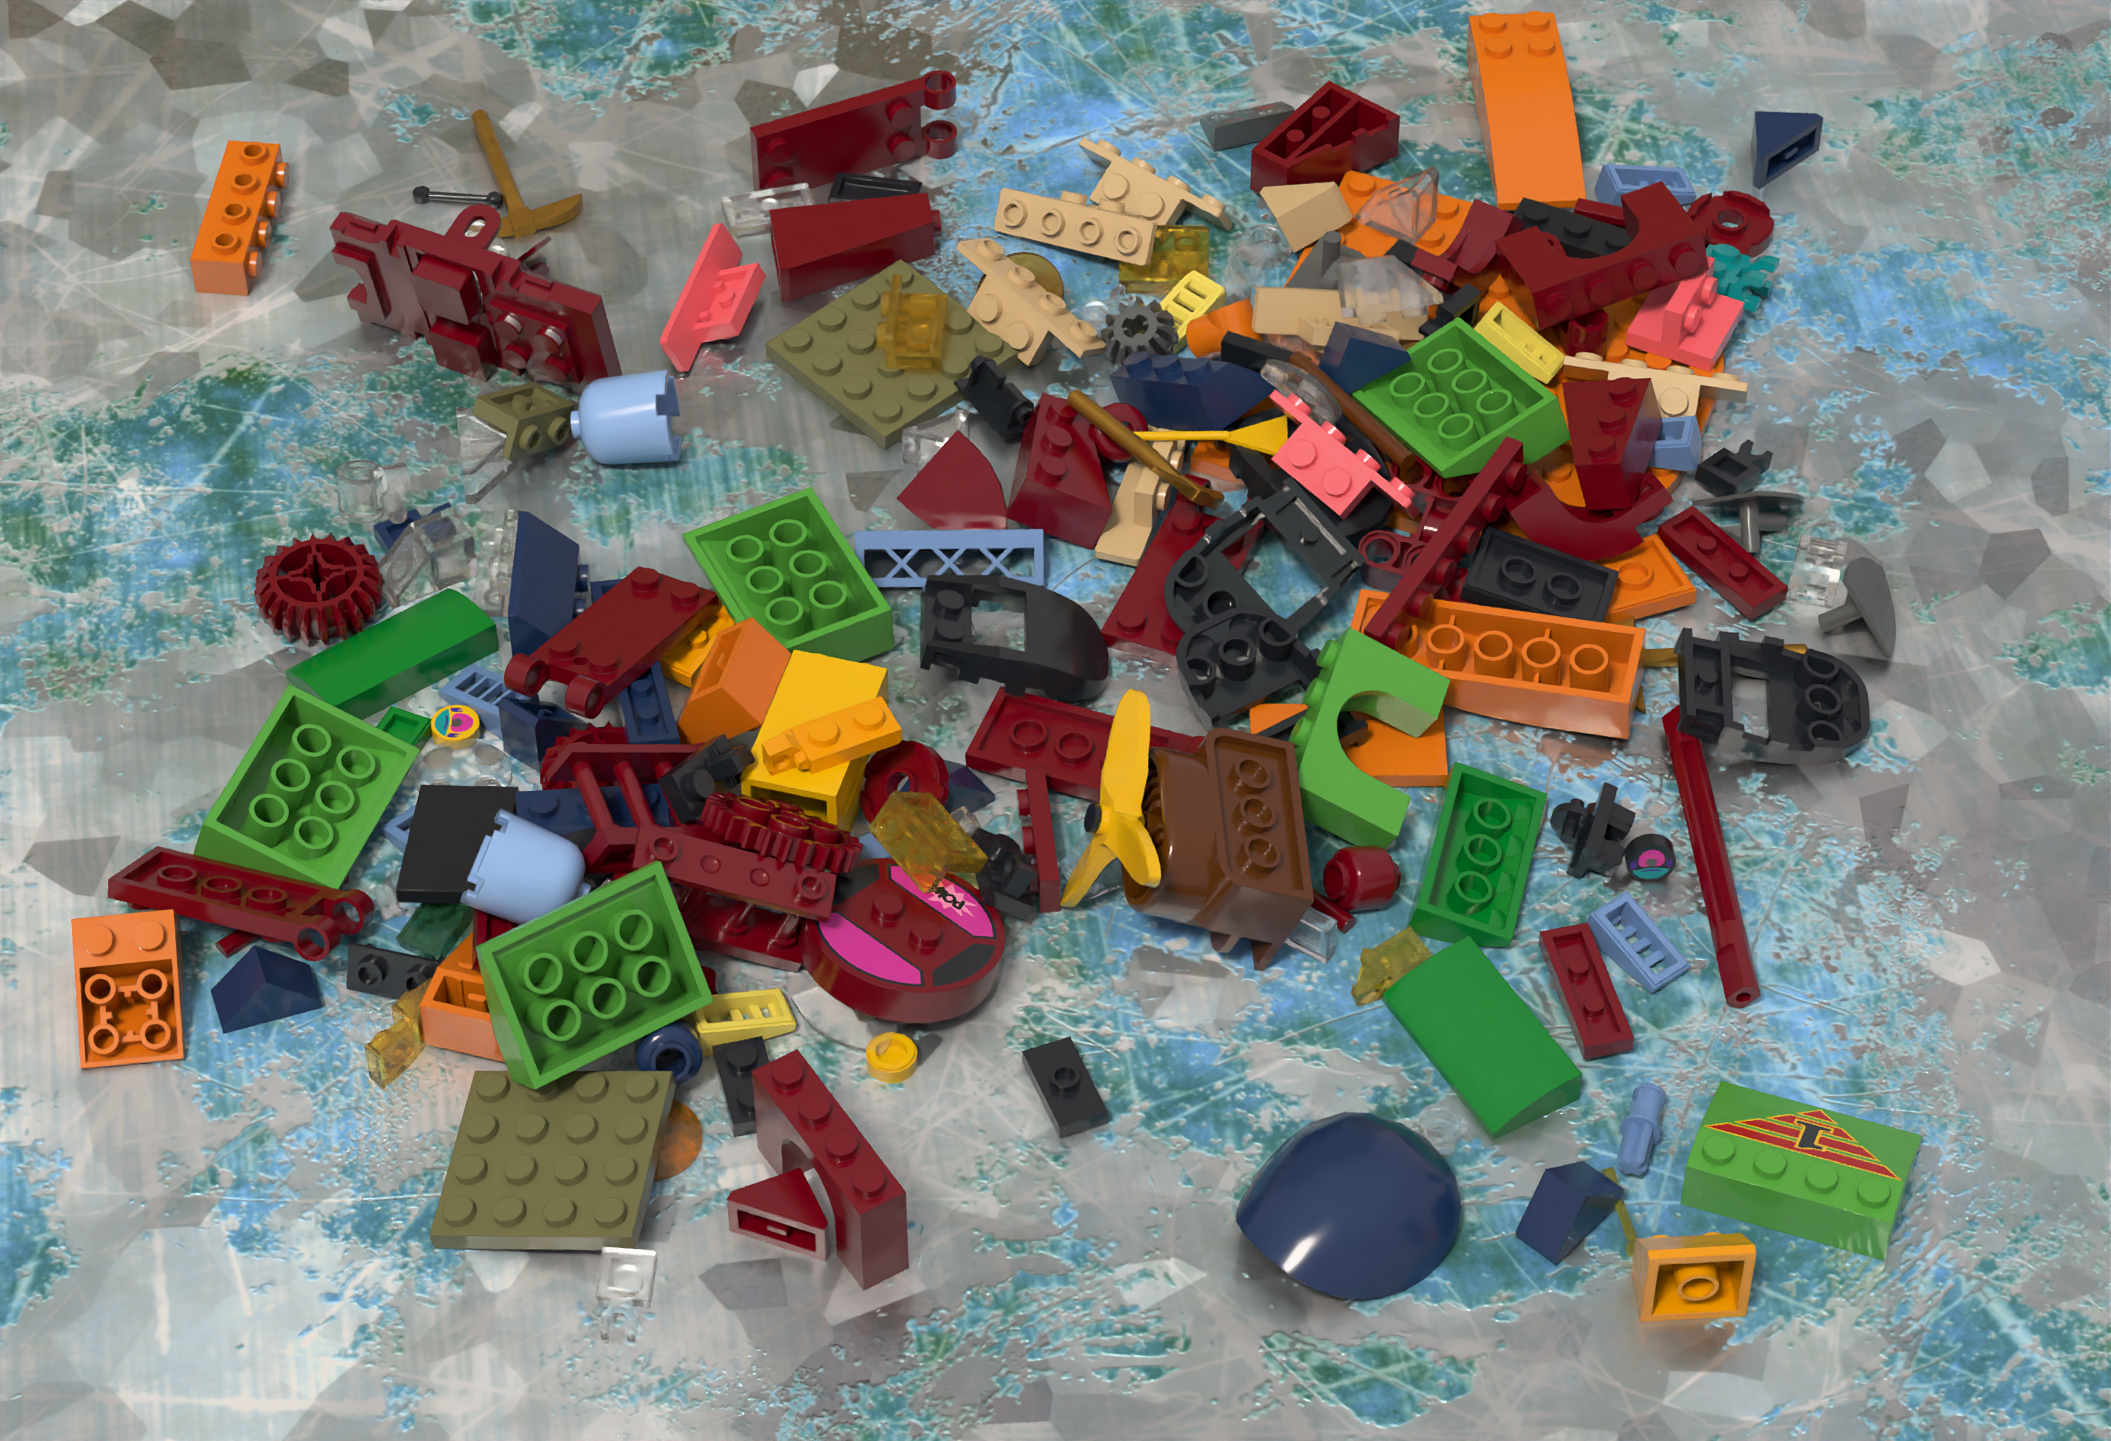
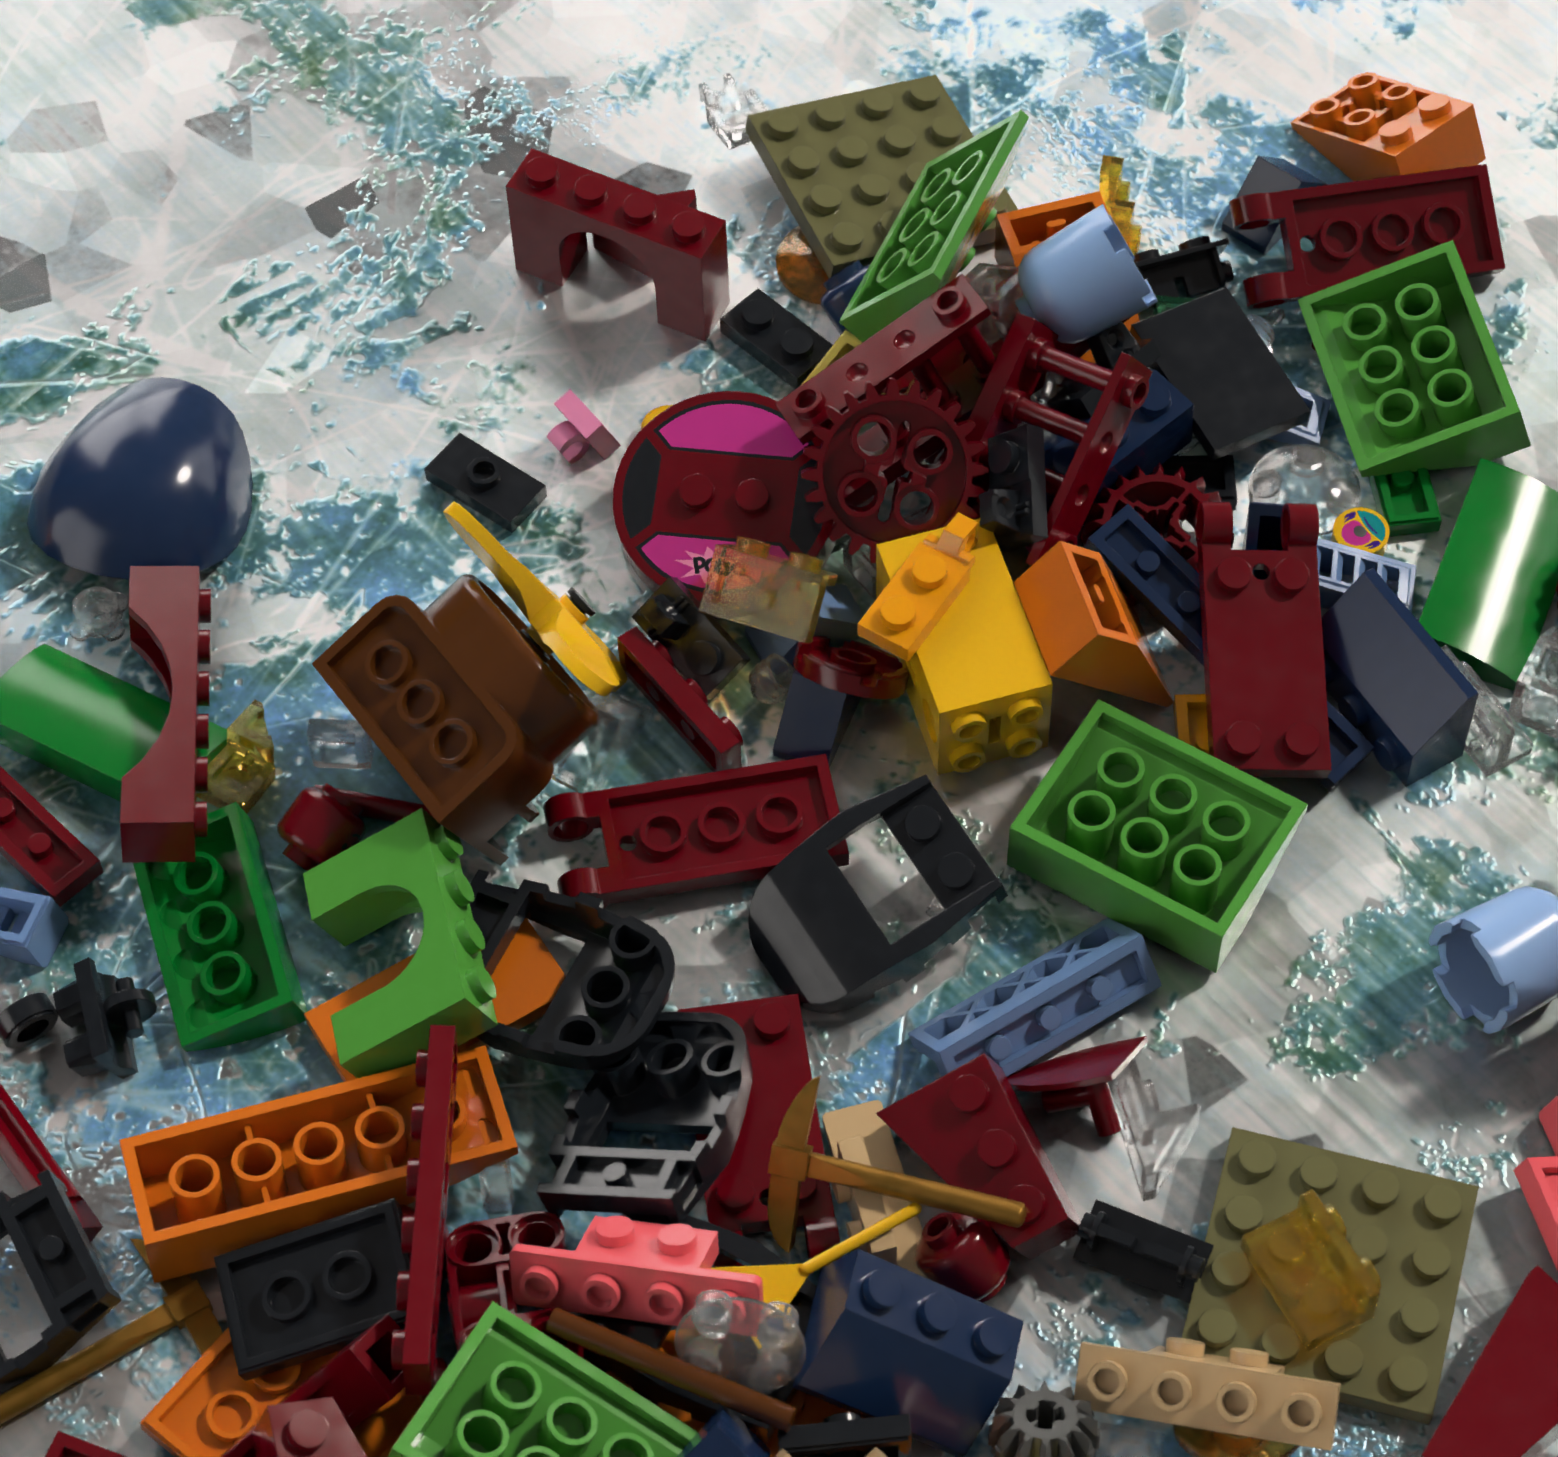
camera: 150 degrees right, 10 degrees up
none -> dark red arch [120,566,212,863]
none -> bright pink tile [547,389,621,464]

